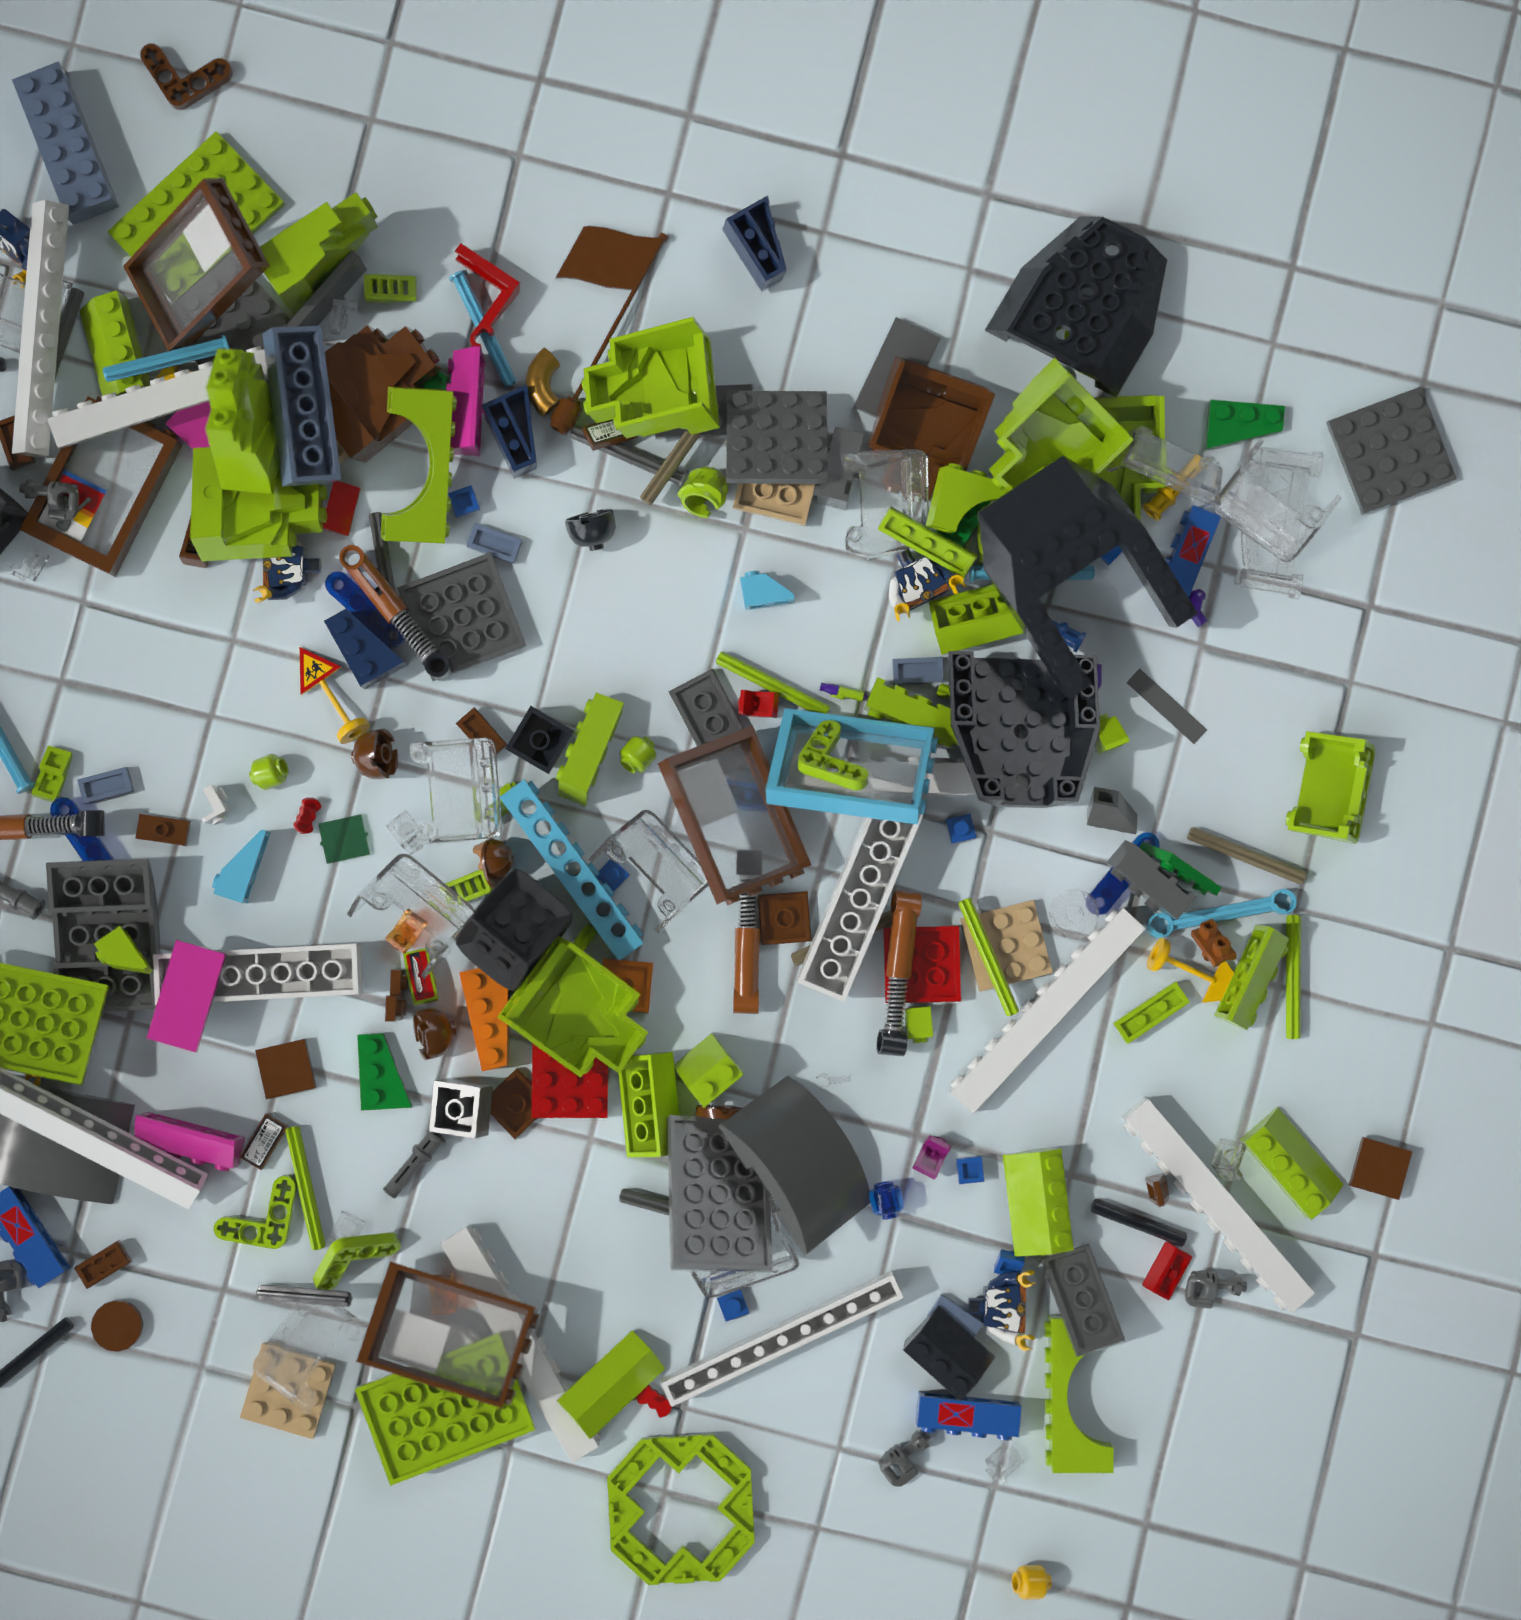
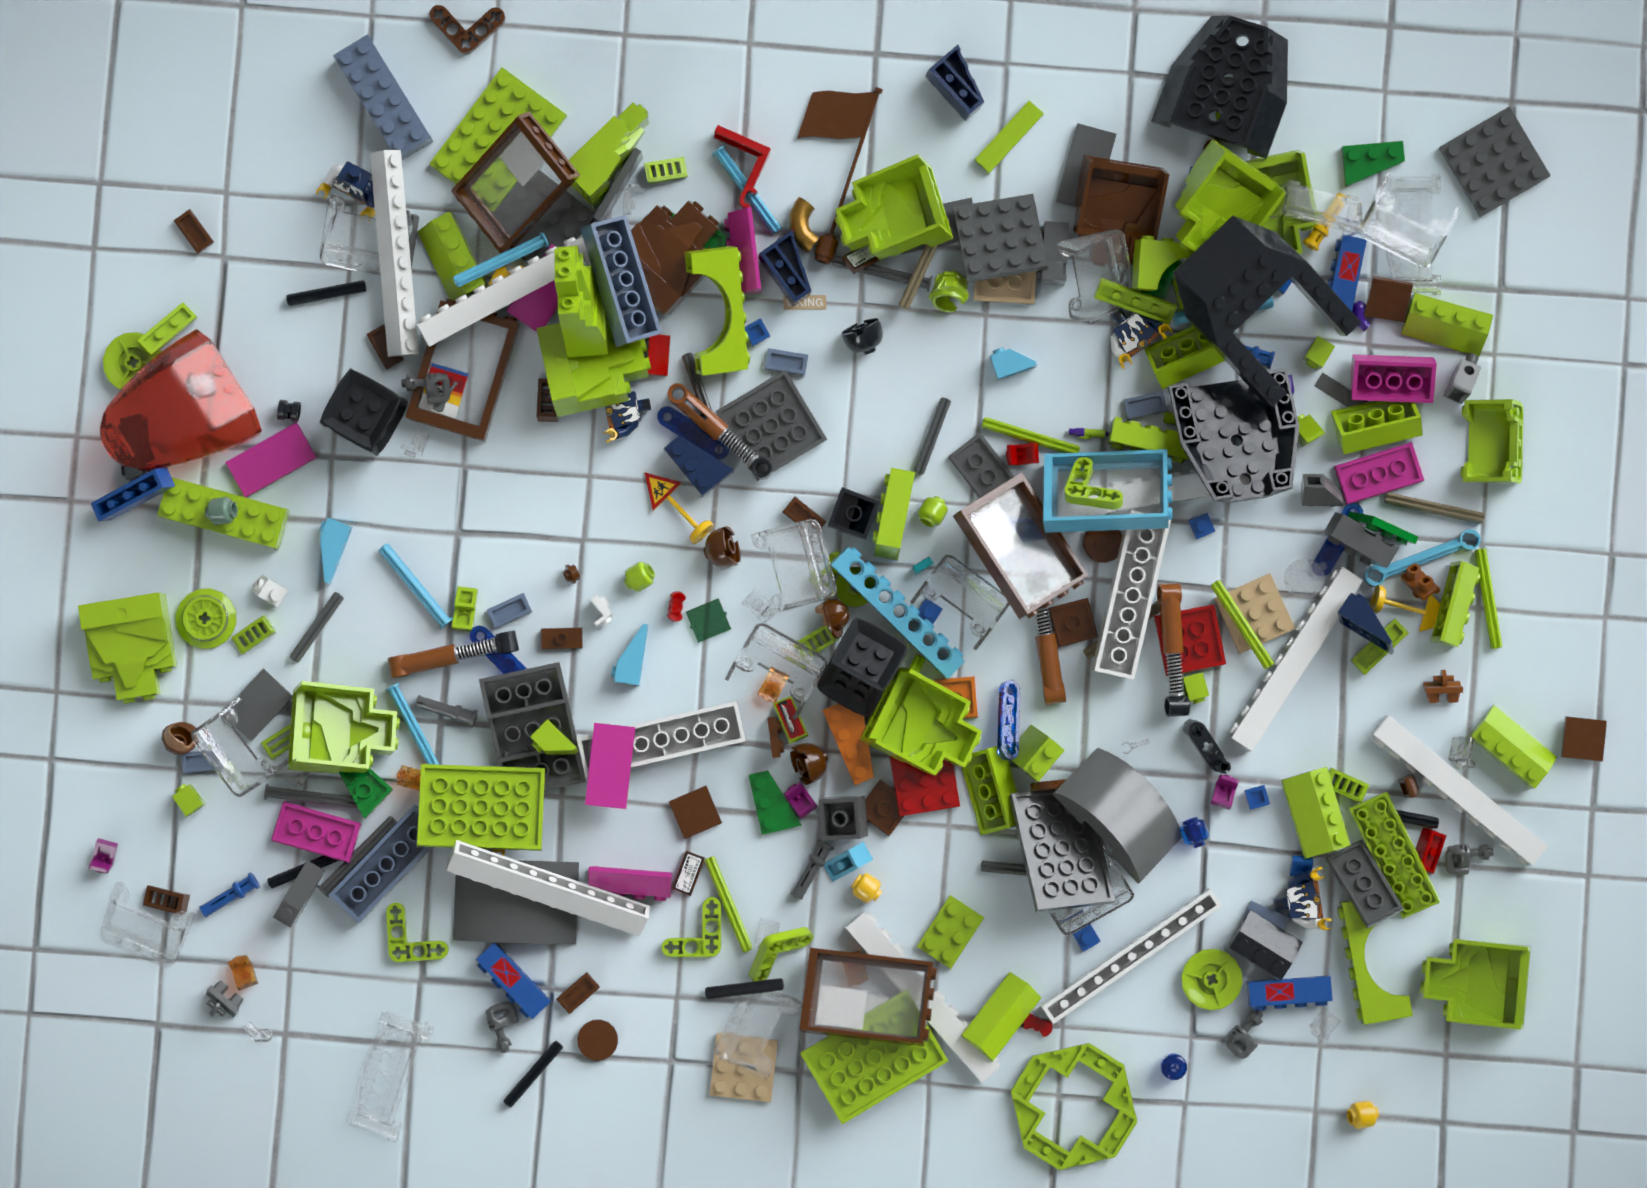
camera: 10 degrees left, 0 degrees up
none -> reddish brown plate [563,564,580,584]
none -> tan sticker [783,295,826,310]
none -> magenta bracket [784,782,818,819]
none -> medium azure slope [823,842,873,882]
none -> lime dish [835,567,875,607]
none -> yellow head [851,873,882,903]
none -> teal tile [912,557,934,574]
none -> dark grey axle [914,397,951,475]
none -> lime plate [917,895,985,969]
none -> lime tile [974,100,1044,174]
none -> clear blue plate [997,680,1021,761]
none -> reddish brown tile [1083,530,1122,563]
none -> clear blue head [1160,1053,1187,1080]
none -> lime piece [1181,949,1243,1010]
none -> black beam [1183,719,1231,774]
none -> lime brick [1303,336,1335,370]
none -> lime slope [1329,768,1369,803]
none -> lime slope [1331,401,1423,454]
none -> dark pink tile [1334,442,1424,505]
none -> dark blue slope [1337,593,1394,655]
none -> lime plate [1349,792,1440,919]
none -> dark pink slope [1351,354,1437,403]
none -> reddish brown tile [1364,276,1413,323]
none -> lime slope [1401,293,1494,357]
none -> lime panel [1420,939,1531,1030]
none -> dark orange hips [1423,670,1463,703]
none -> dark grey torso [1443,353,1481,404]

